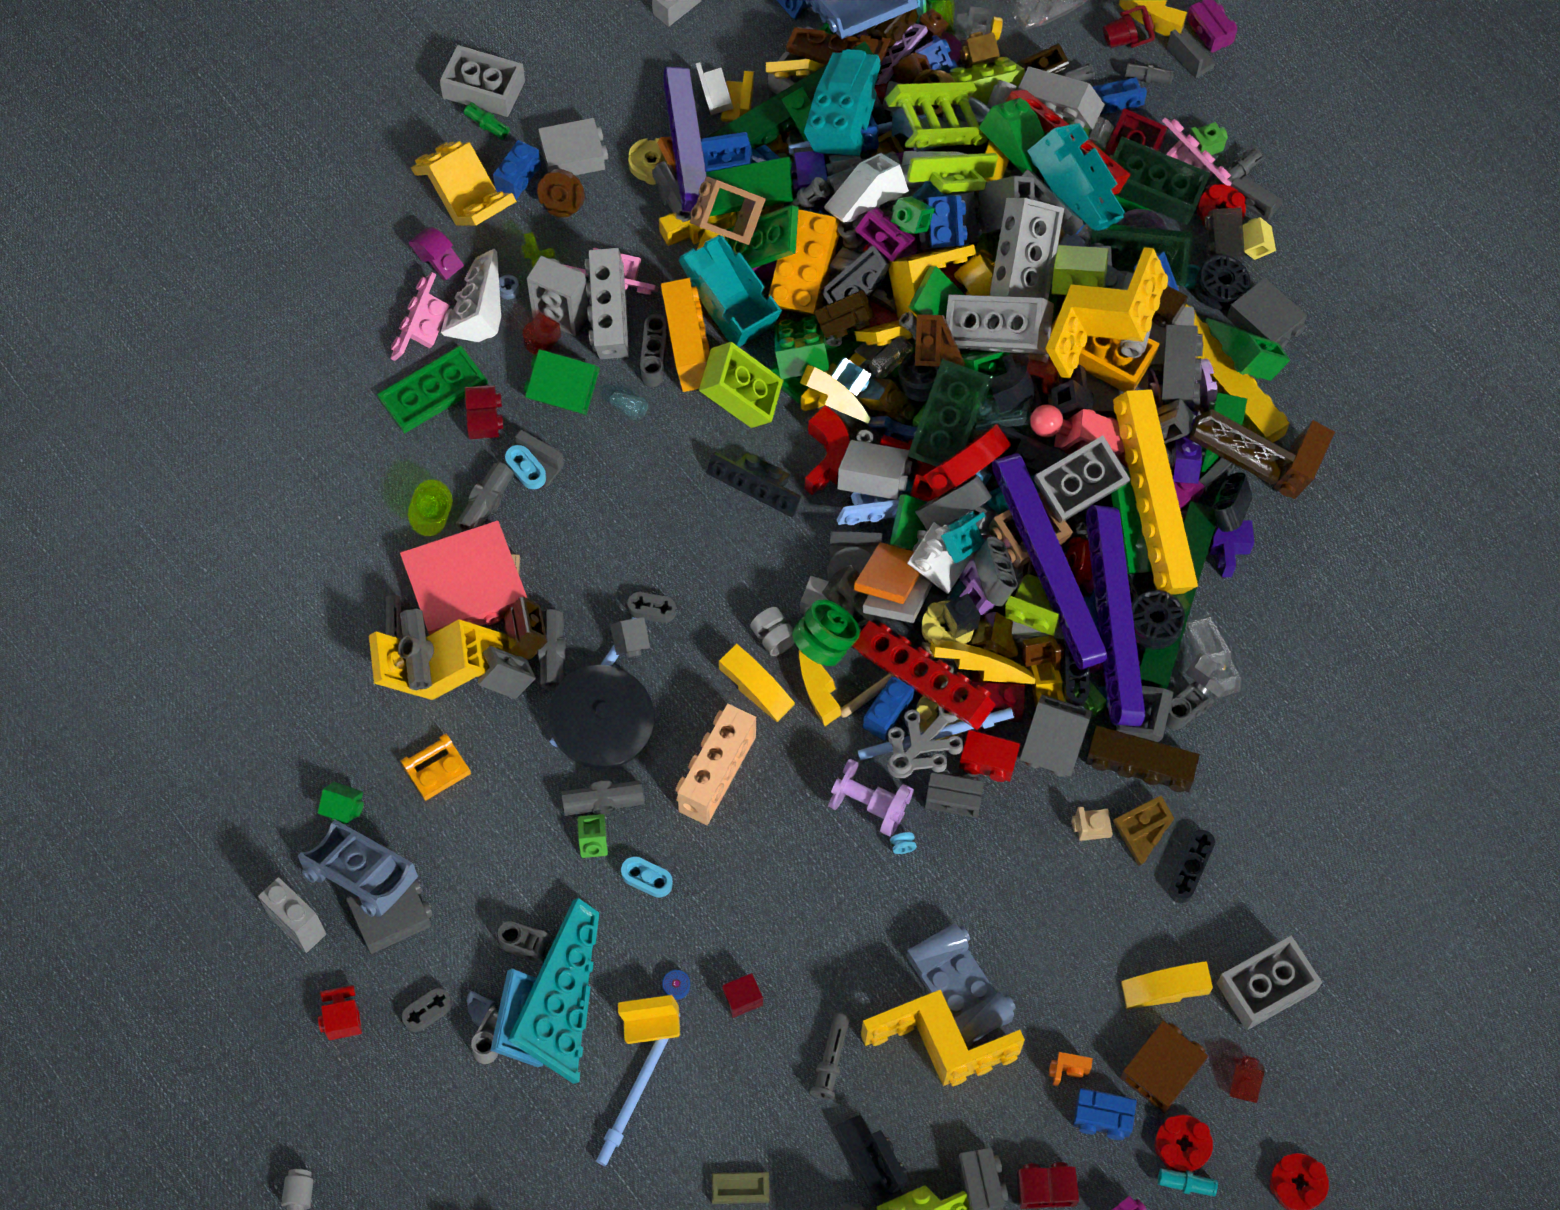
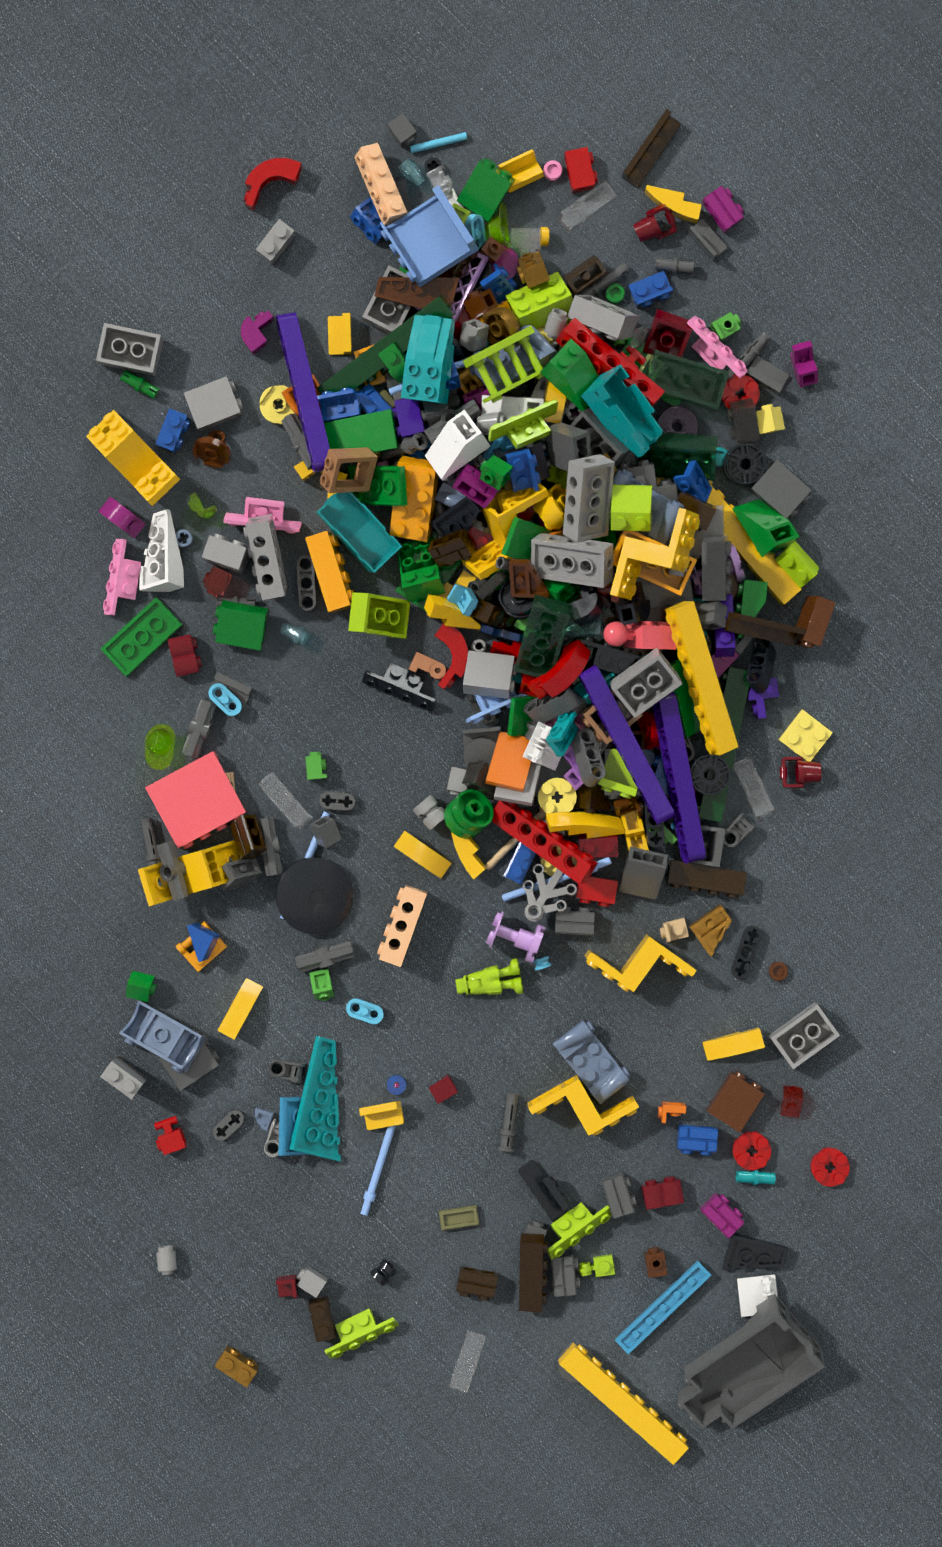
camera: 10 degrees left, 25 degrees up
white panel [696,62,733,115] -> none
yellow wing [766,59,825,79] -> none
black brick [943,593,981,639] -> none
flat silver bracket [1185,653,1225,697] -> none
none -> blue slope [187,922,220,962]
none -> yellow slope [218,978,263,1040]
none -> magenta brick [241,310,274,355]
none -> clear slope [258,772,313,830]
none -> bright green brick [305,751,328,780]
none -> nougat leg [408,652,446,679]
none -> lime piece [455,958,524,995]
none -> yellow bracket [584,934,697,992]
none -> reddish brown tile [768,961,788,981]
none -> lime bracket [775,542,819,588]
none -> light yellow plate [778,709,833,762]
none -> dark red piece [779,757,821,789]
none -> magenta brick [790,341,818,388]

